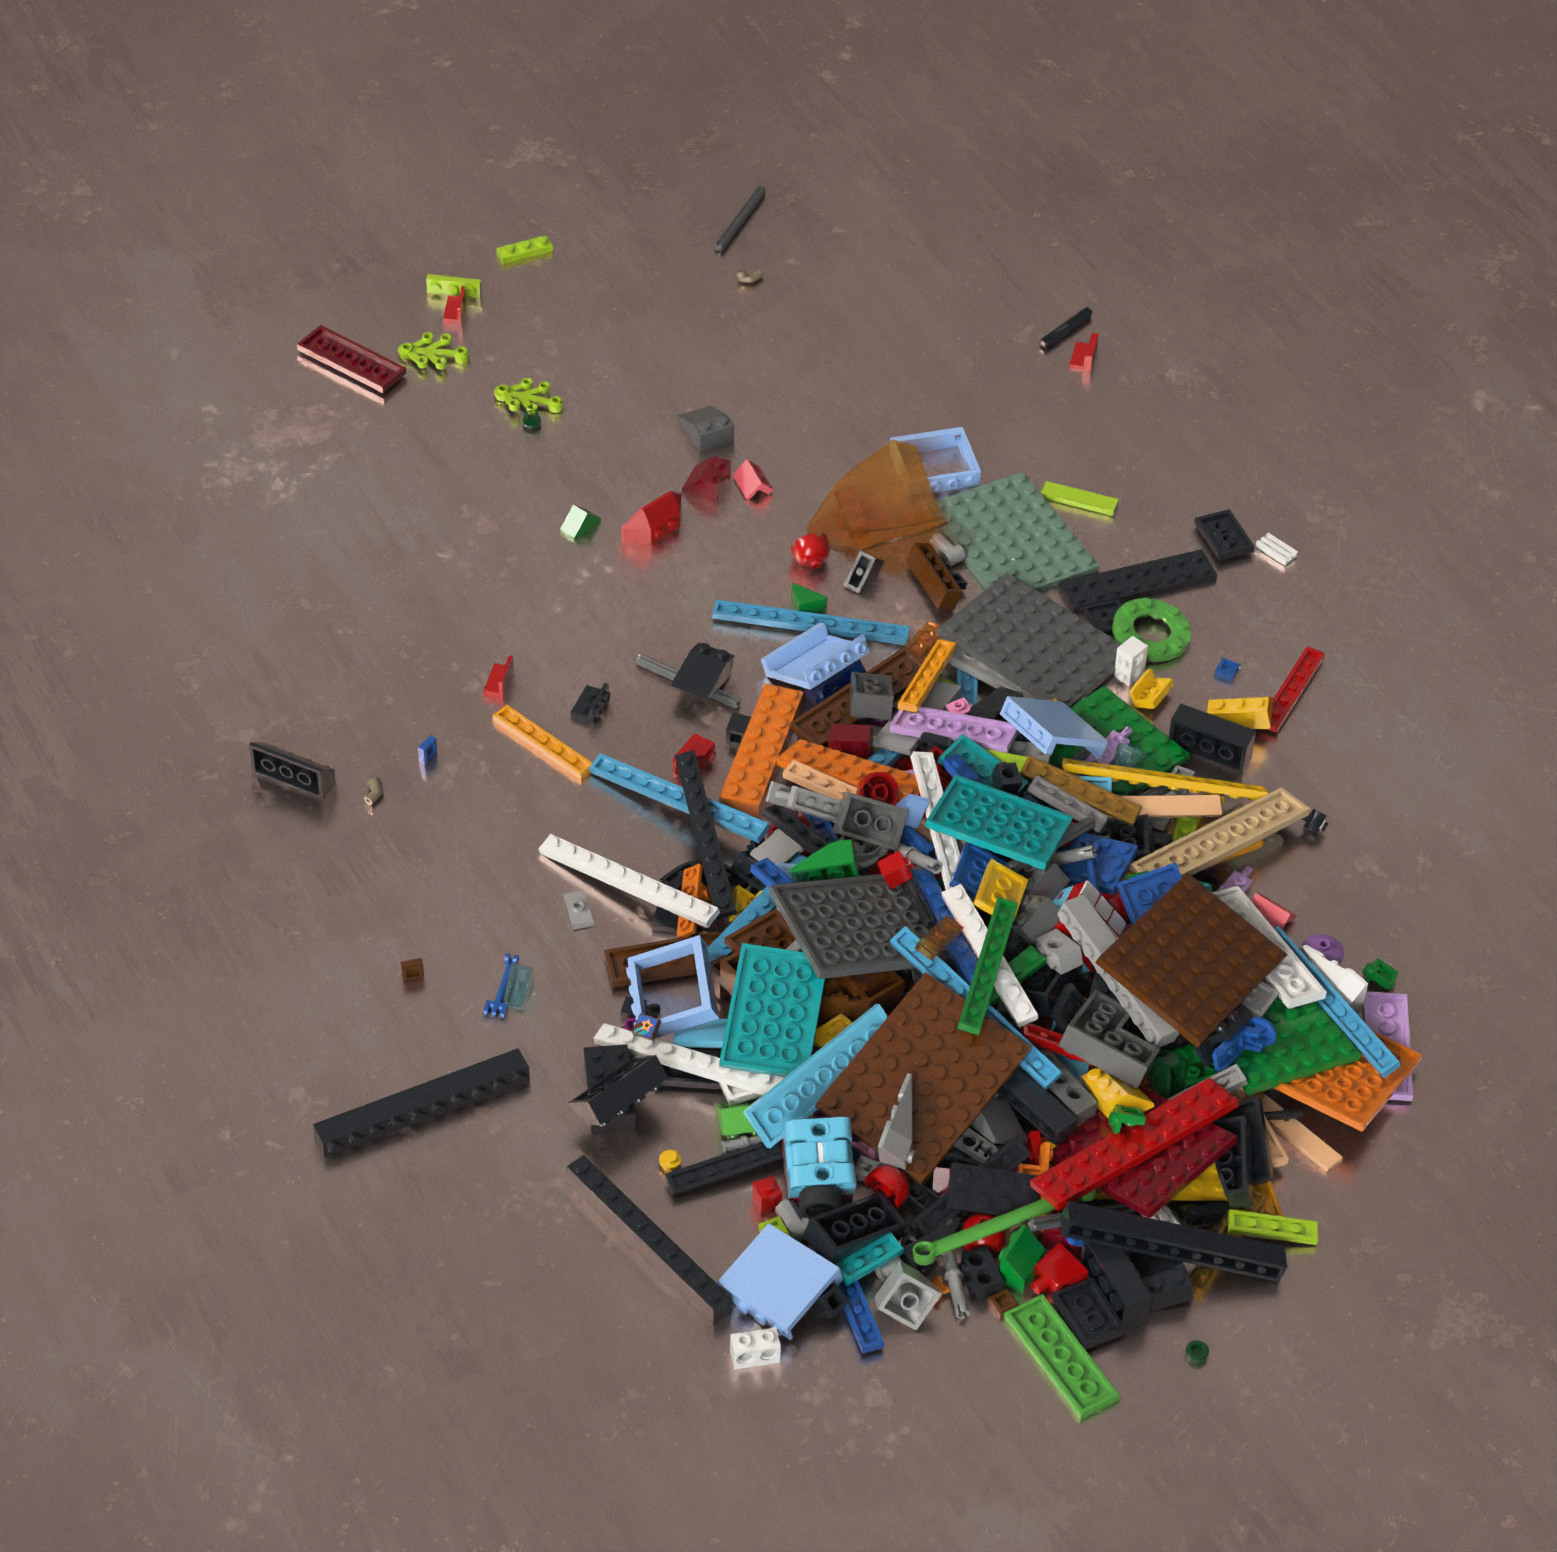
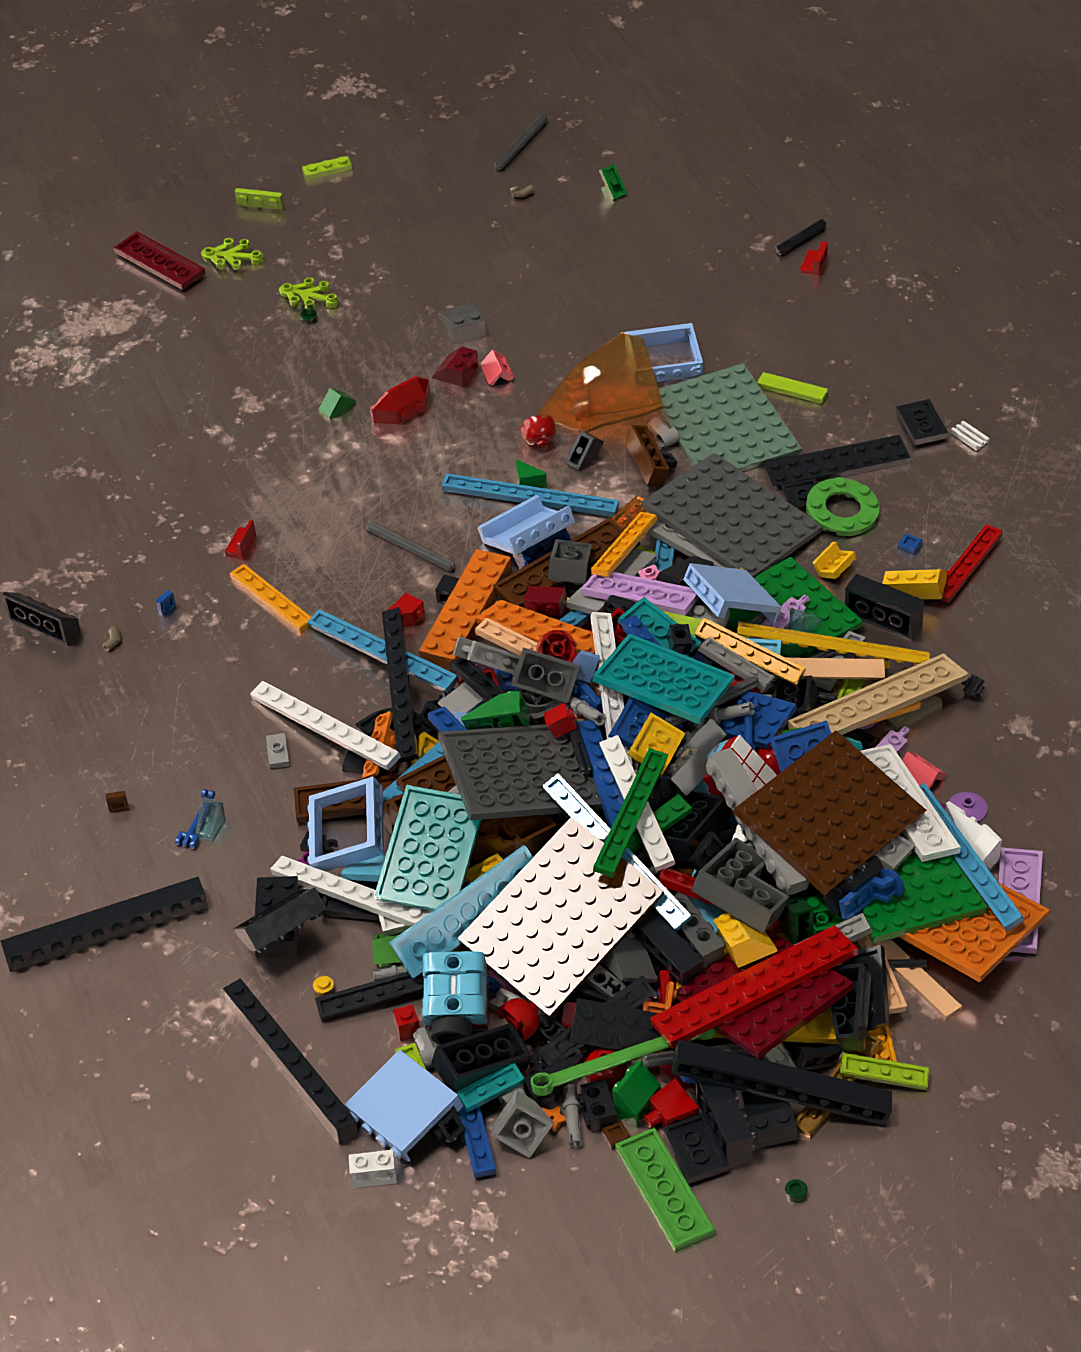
camera: 10 degrees right, 0 degrees up
red panel [443,286,466,326] -> none
black bracket [571,683,611,724] -> none
tile [632,1013,661,1041] -> none
black slope [671,642,735,699] -> none
light grey wedge [878,1073,915,1170] -> none
clear orange plate [915,915,964,961] -> none
light grey brick [1035,929,1083,975] -> none
green bracket [1109,1104,1146,1134] -> none
white brick [1114,636,1148,686] -> none
green bracket [1362,958,1398,991] -> none
none -> green slope [599,164,627,200]

